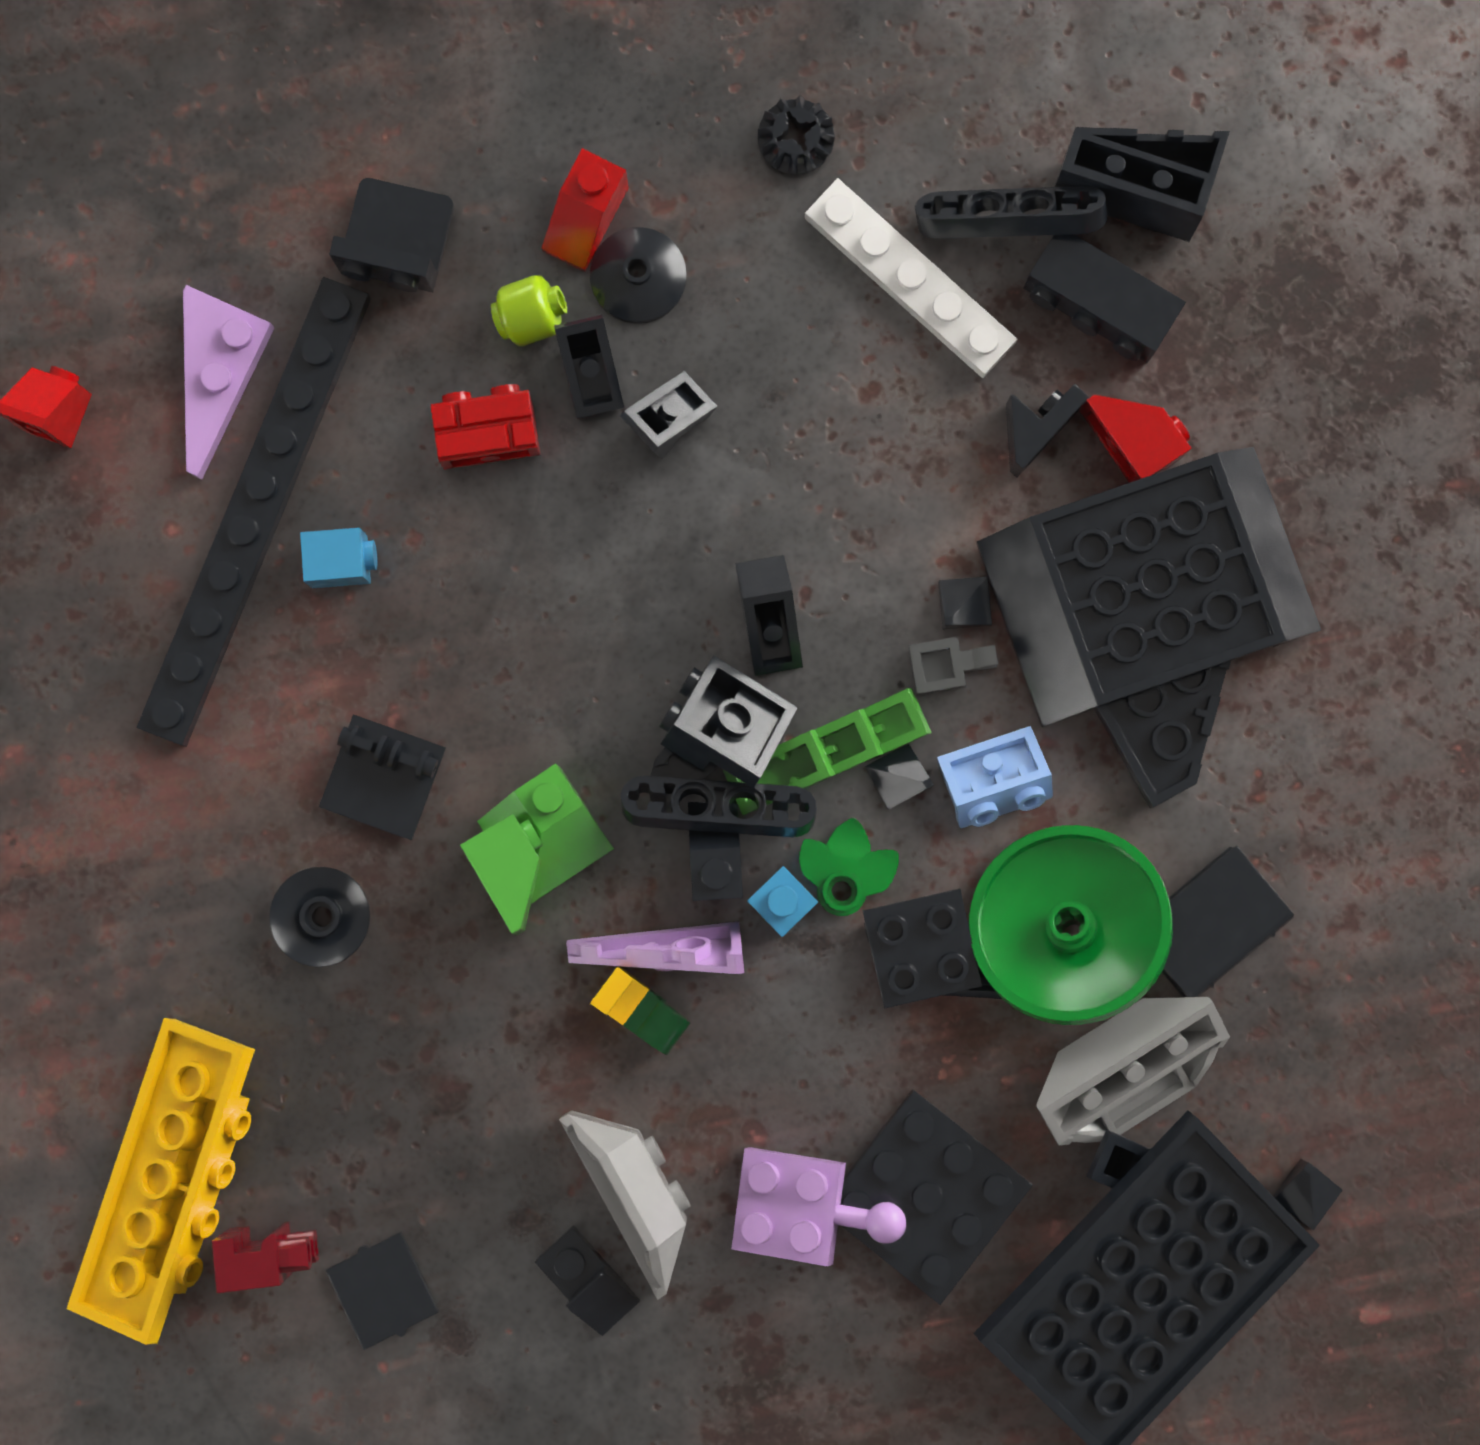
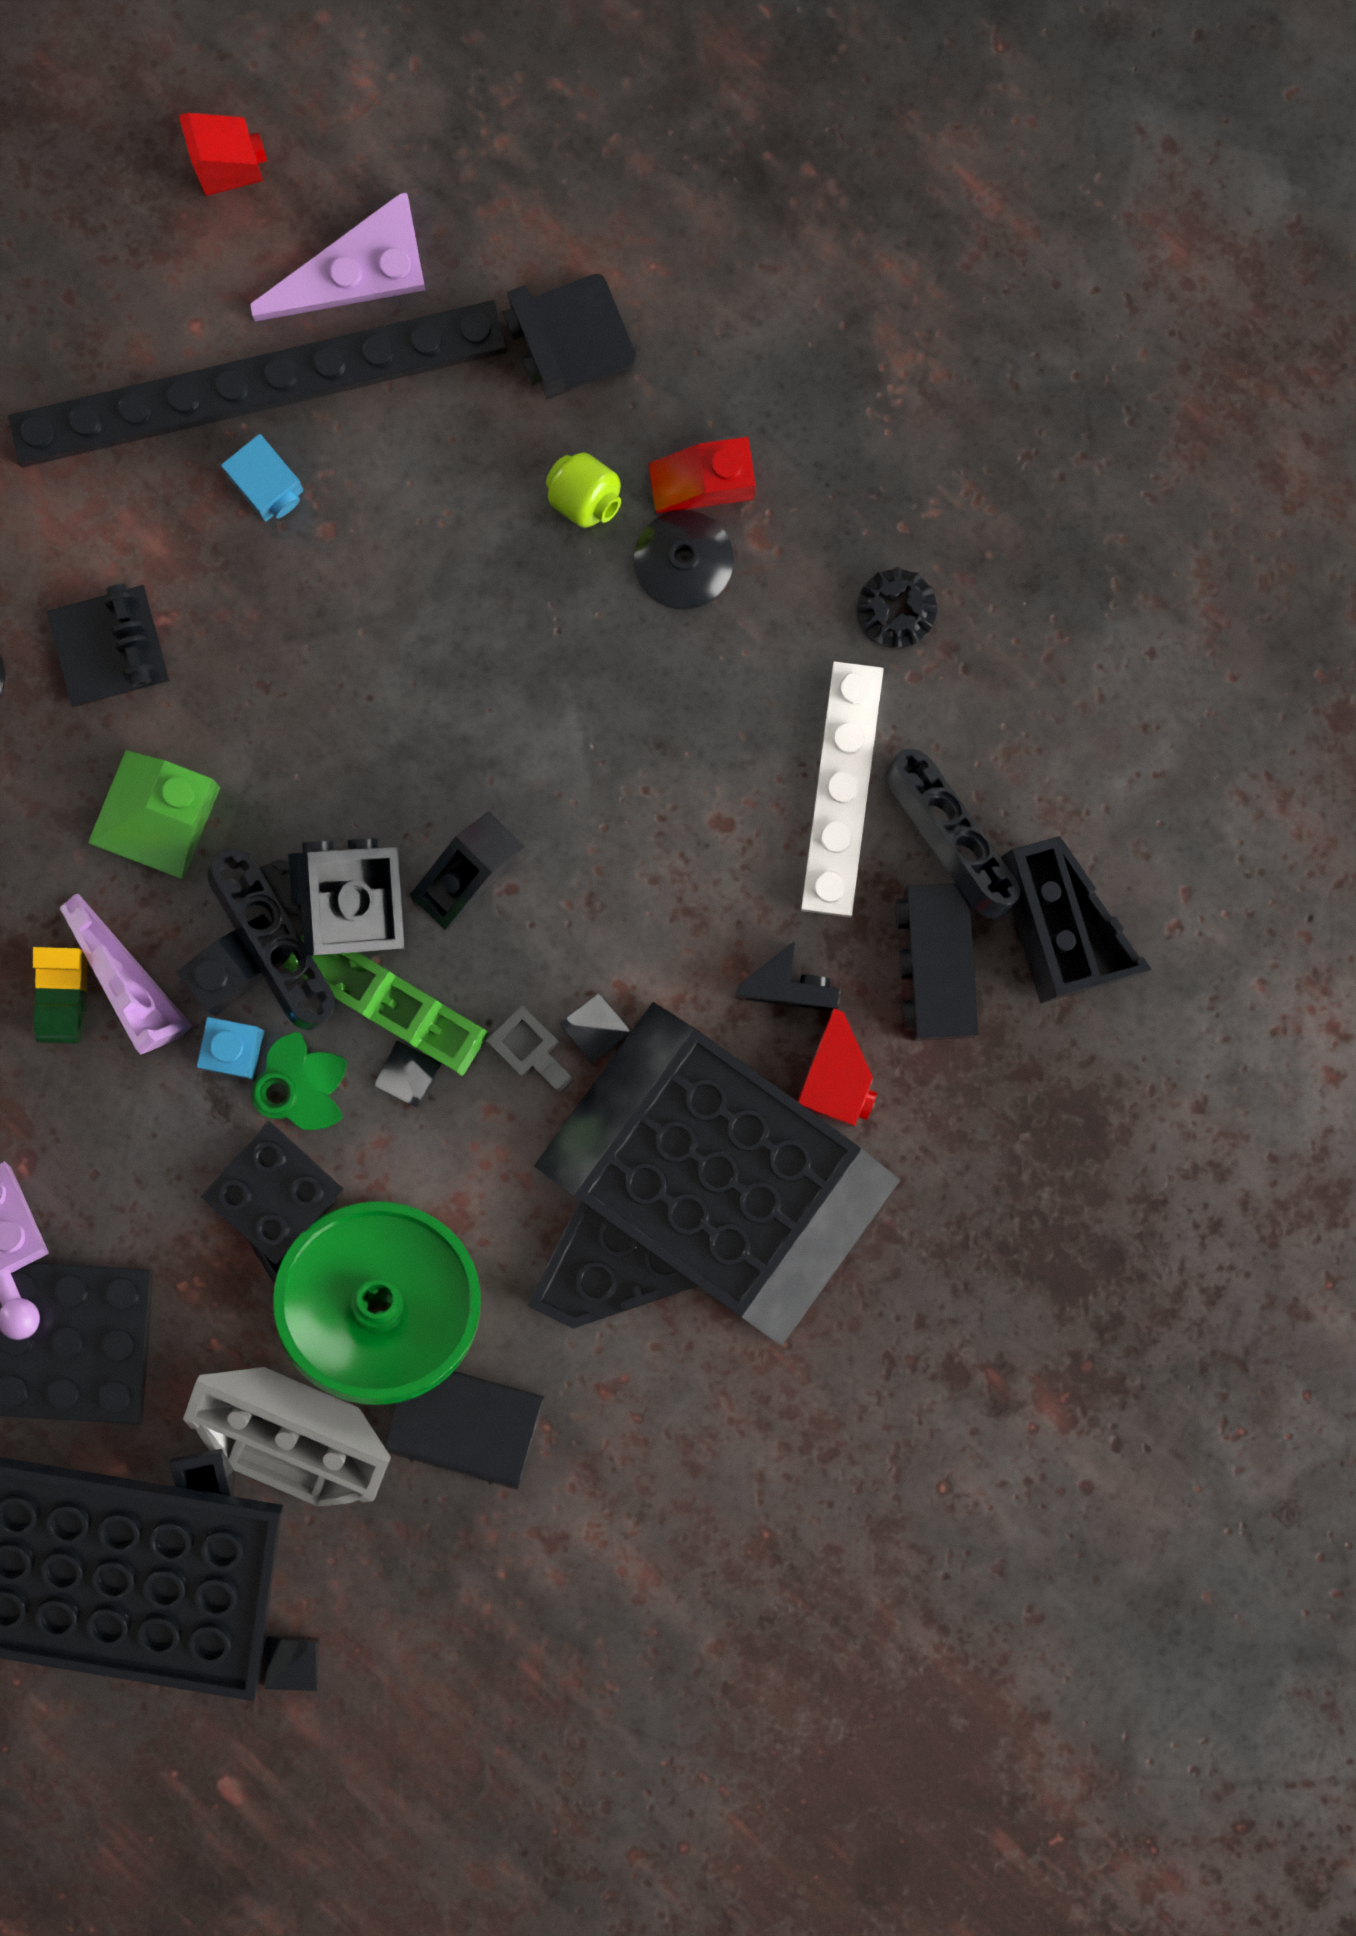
camera: 50 degrees right, 0 degrees up
red brick [431,384,540,470] -> none
bright green slope [460,814,543,936] -> none
black slope [554,314,624,419] -> none
slope [620,371,717,459] -> none
light blue bracket [937,726,1053,828] -> none

